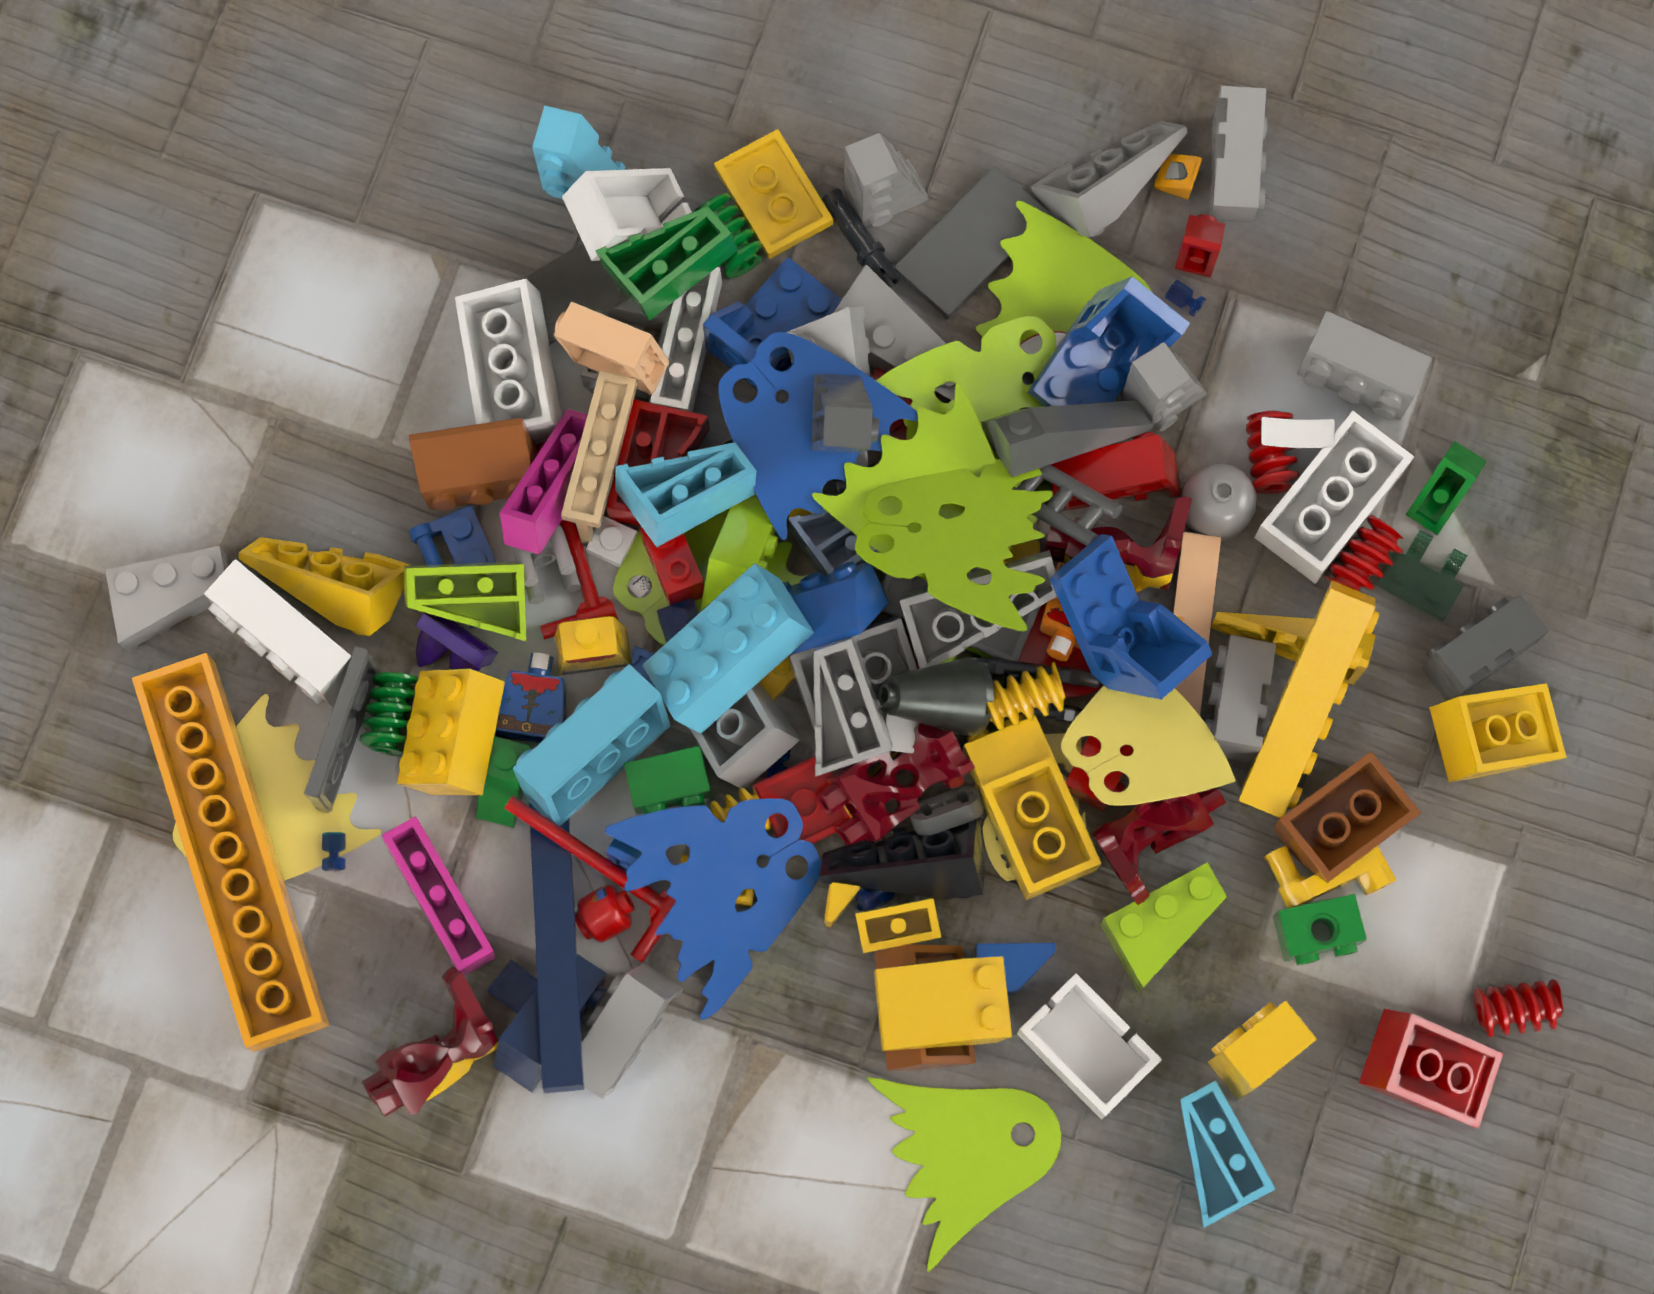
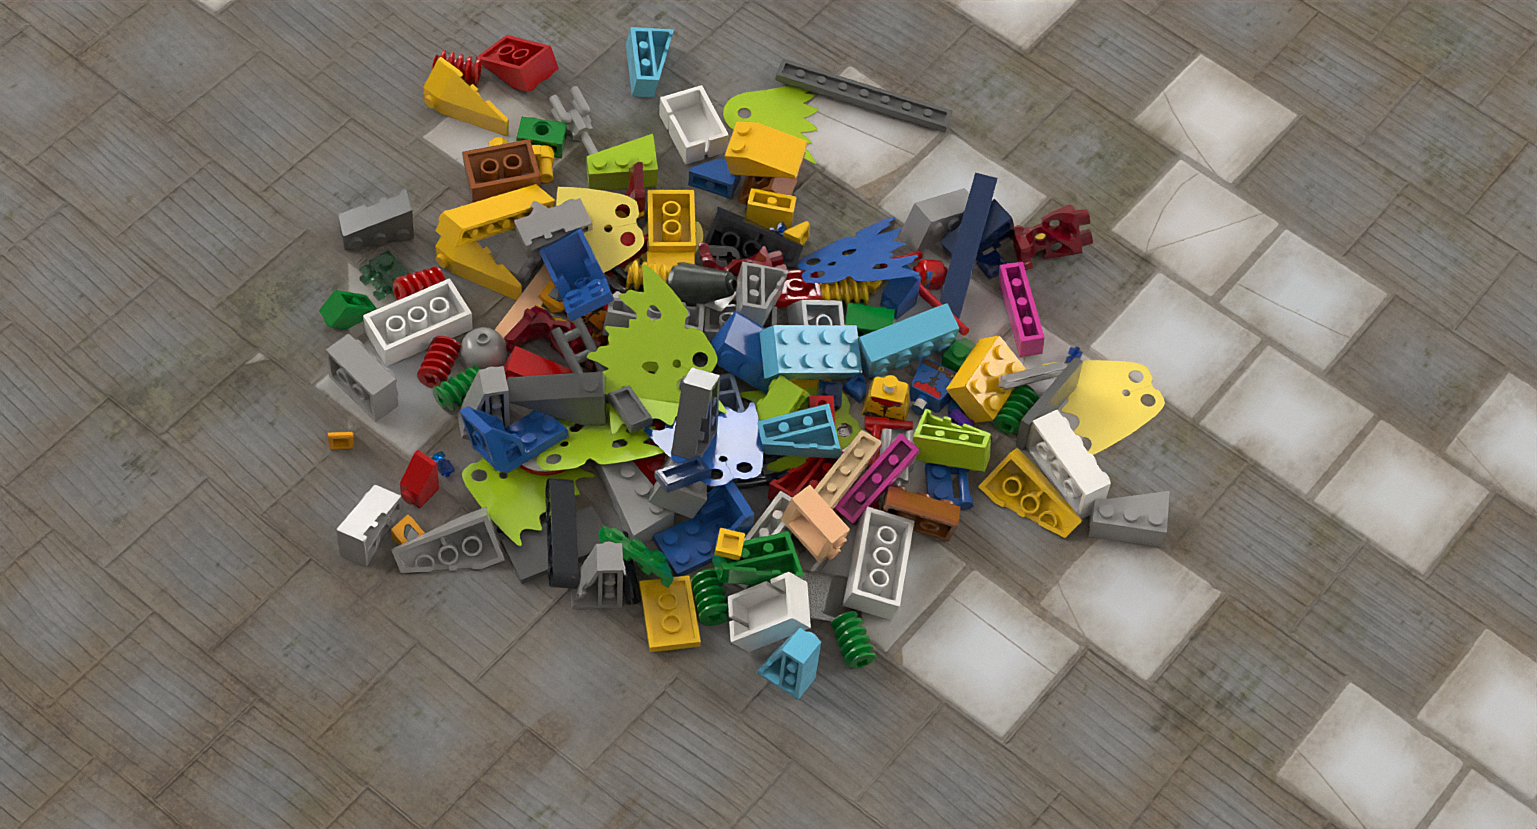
camera: 165 degrees left, 20 degrees down
light orange brick [132,653,330,1052] -> none
yellow brick [1208,1001,1317,1100] -> none
white sticker [1261,417,1335,448] -> none
yellow slope [1429,683,1567,783] -> none
none -> light orange slope [328,432,354,450]
none -> yellow wedge [423,57,509,136]
none -> green piece [432,364,480,412]
none -> light grey wedge [514,198,593,259]
none -> black beam [545,478,579,589]
none -> light grey plant [549,86,598,155]
none -> green wing [598,525,673,588]
none -> dark grey tile [607,385,653,433]
none -> dark blue tile [655,456,711,493]
none -> yellow plate [714,528,745,560]
none -> dark grey plate [775,59,953,132]
none -> green piece [831,611,877,668]
none -> light grey axle [998,361,1068,390]

